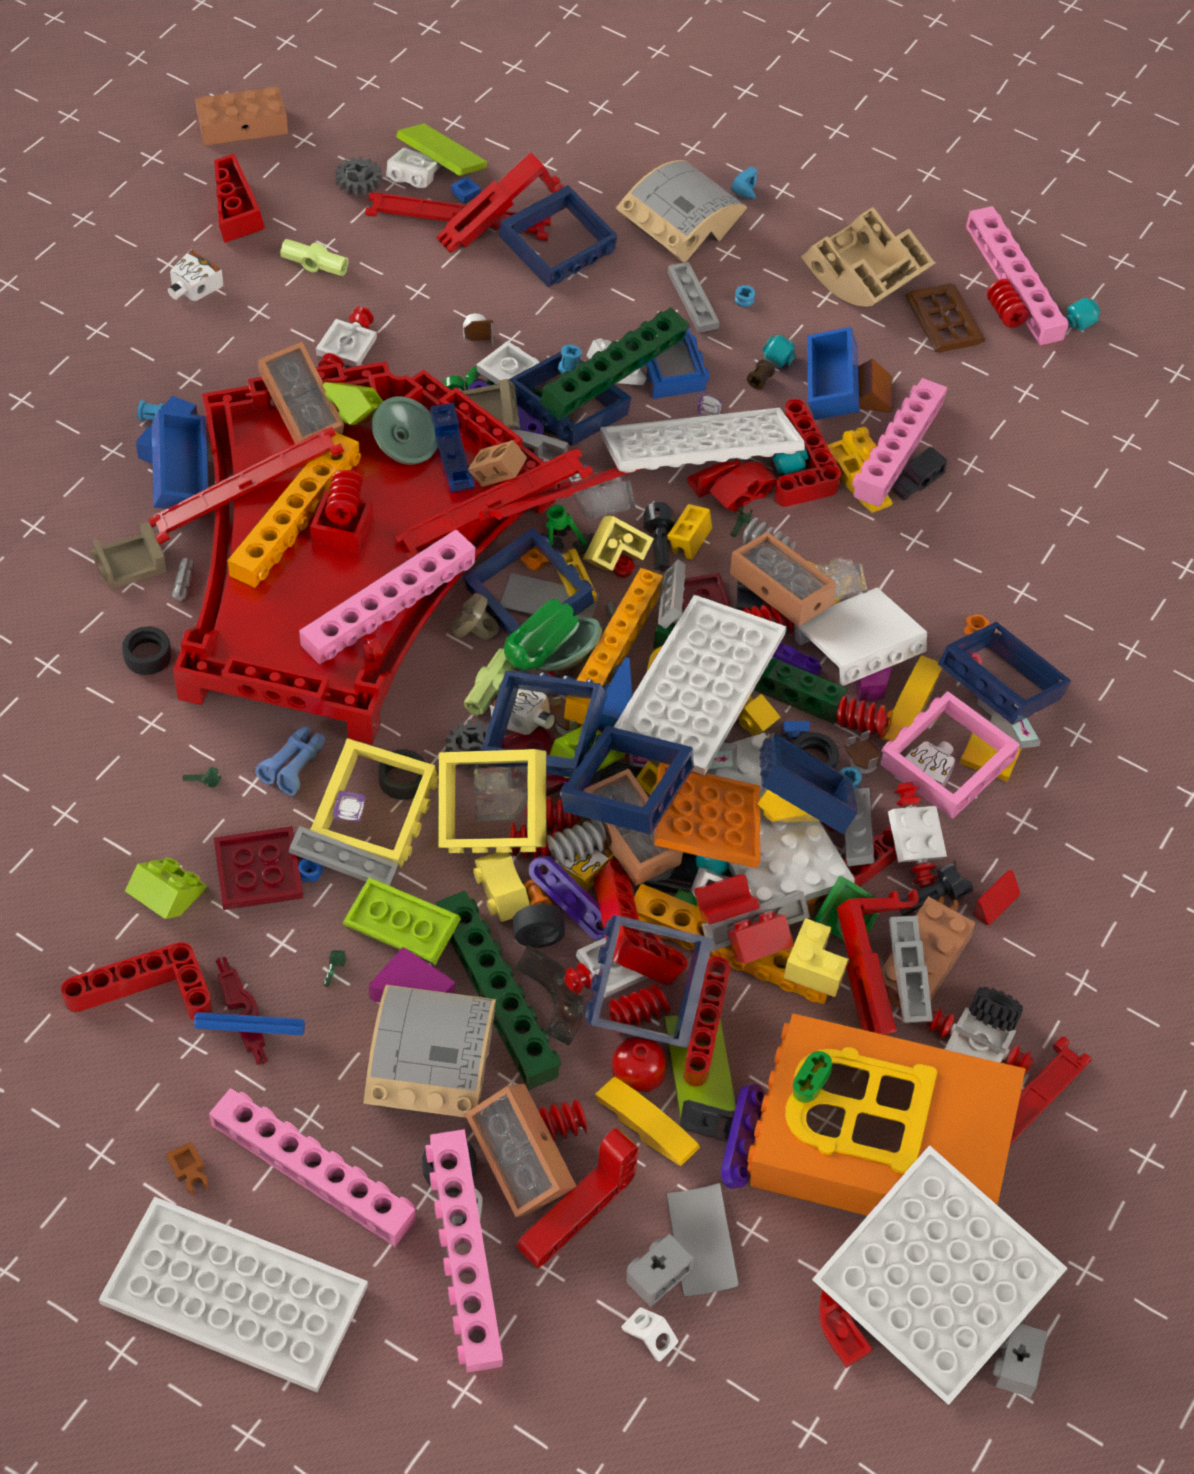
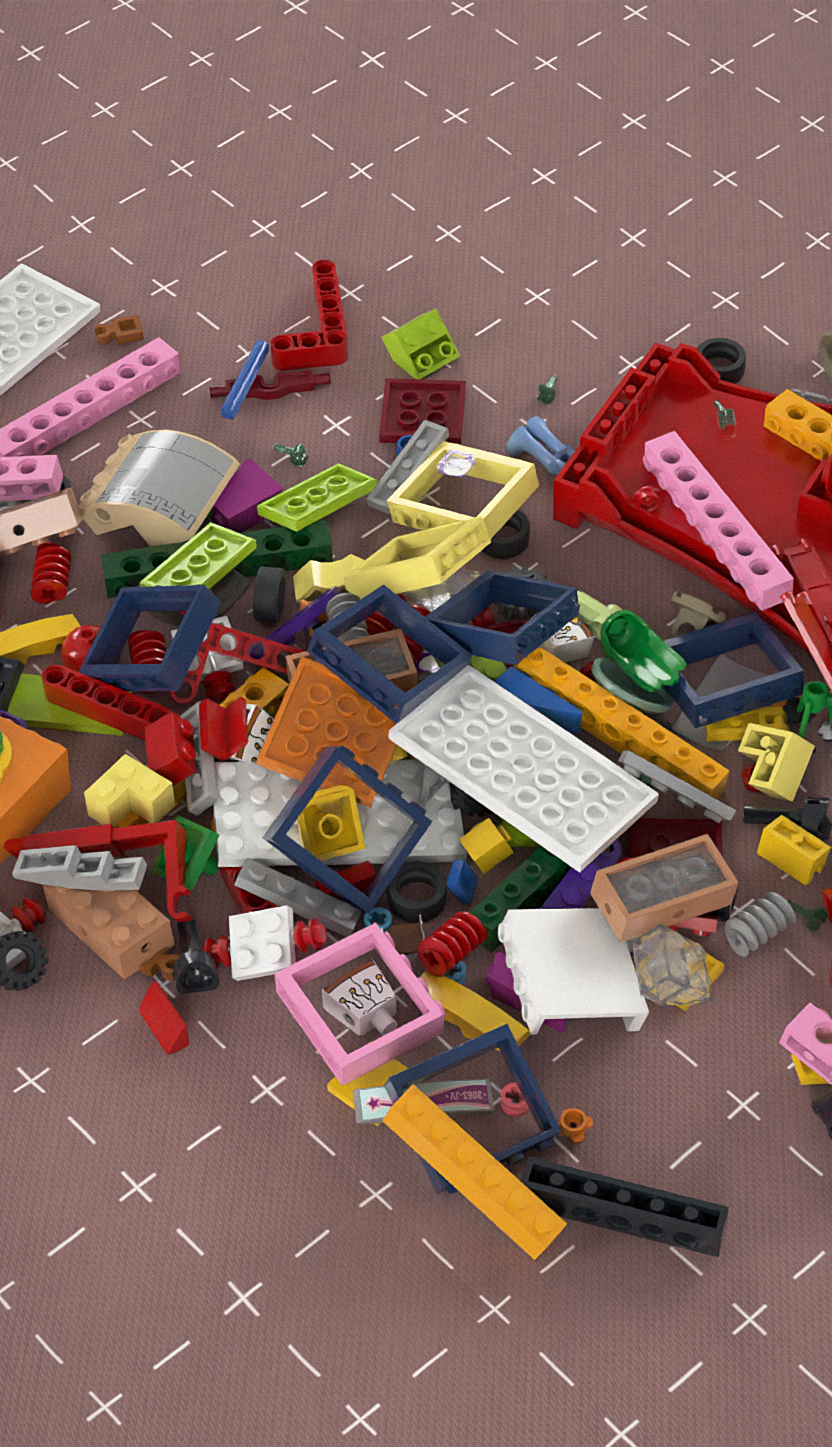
camera: 110 degrees right, 5 degrees down
none -> lime tile [140,522,257,589]
none -> light orange brick [382,1084,567,1260]
none -> black brick [521,1156,729,1257]
none -> hand [713,400,736,429]

